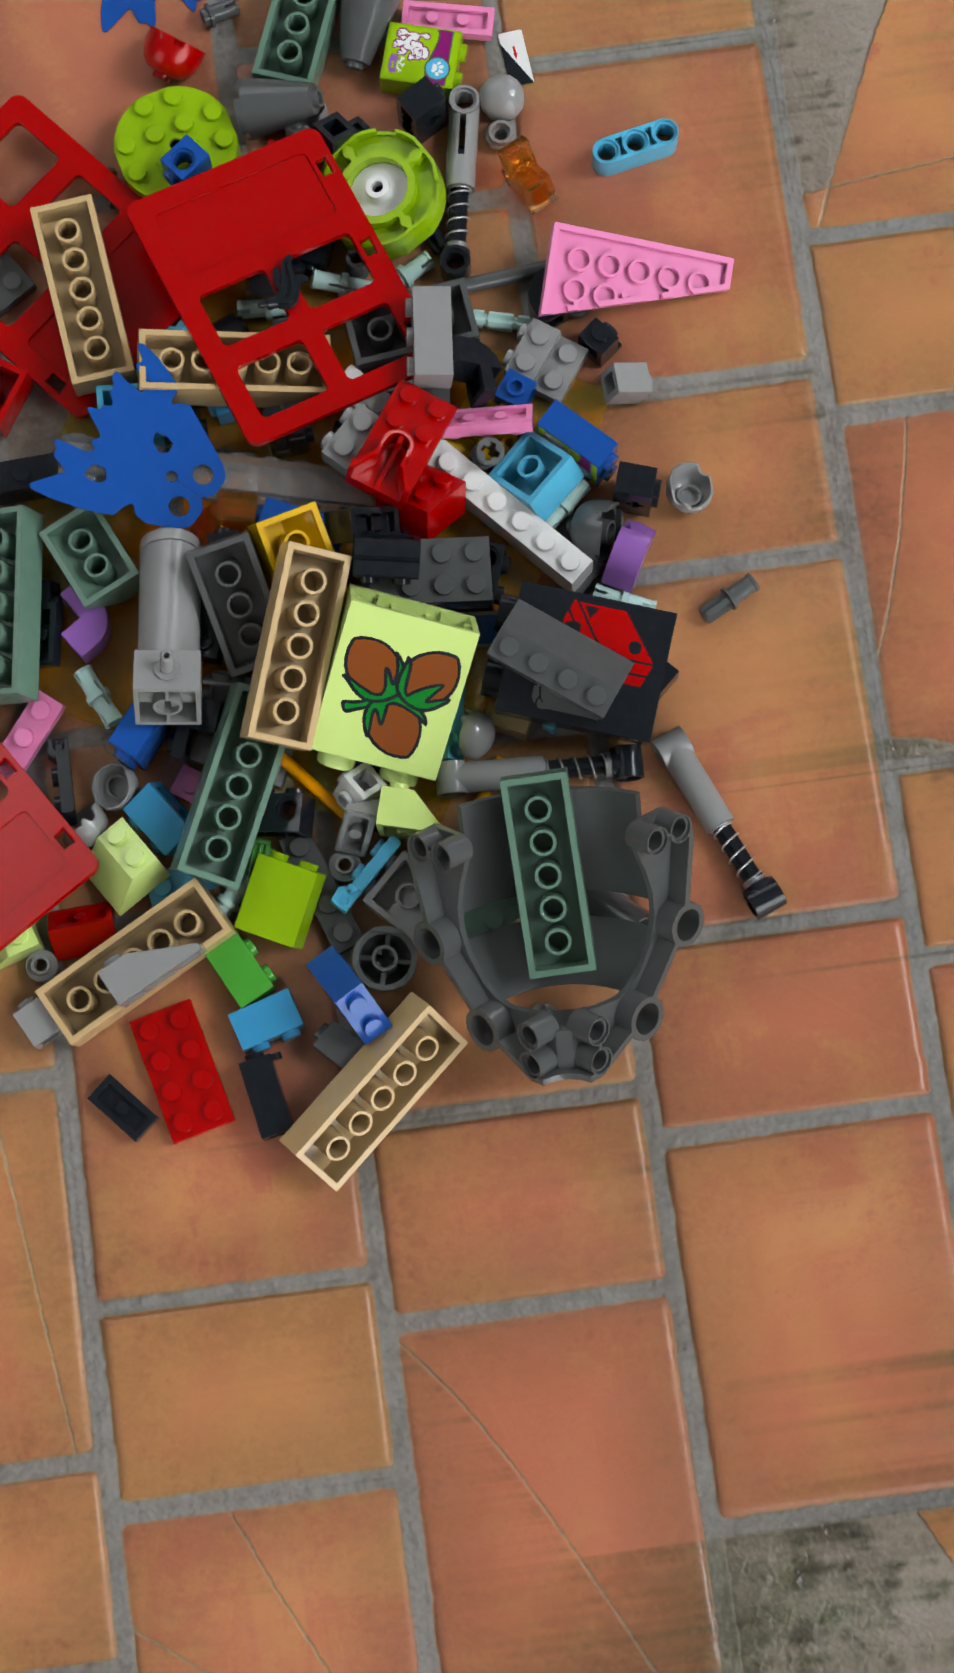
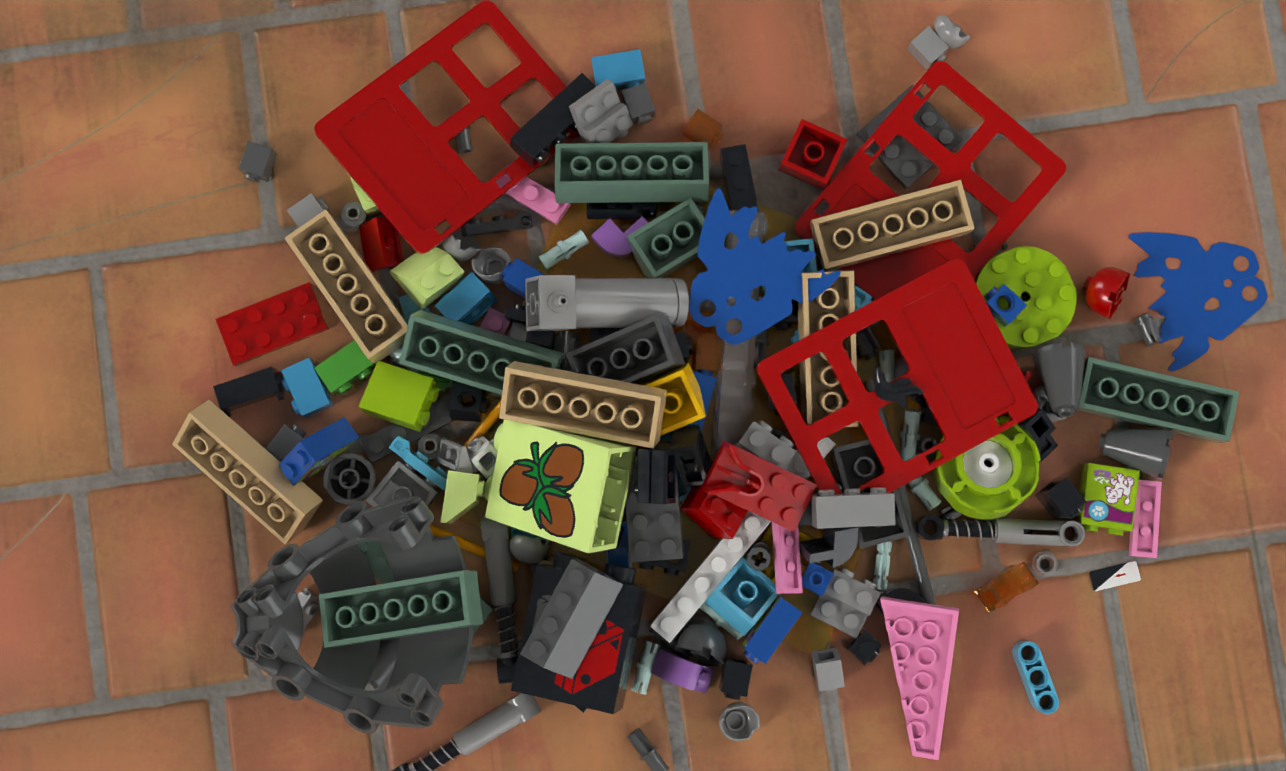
camera: 85 degrees right, 5 degrees up
black plate [87,1074,159,1143] -> none
light grey slope [98,943,207,1008] -> none
light grey hair [479,74,525,121] -> none

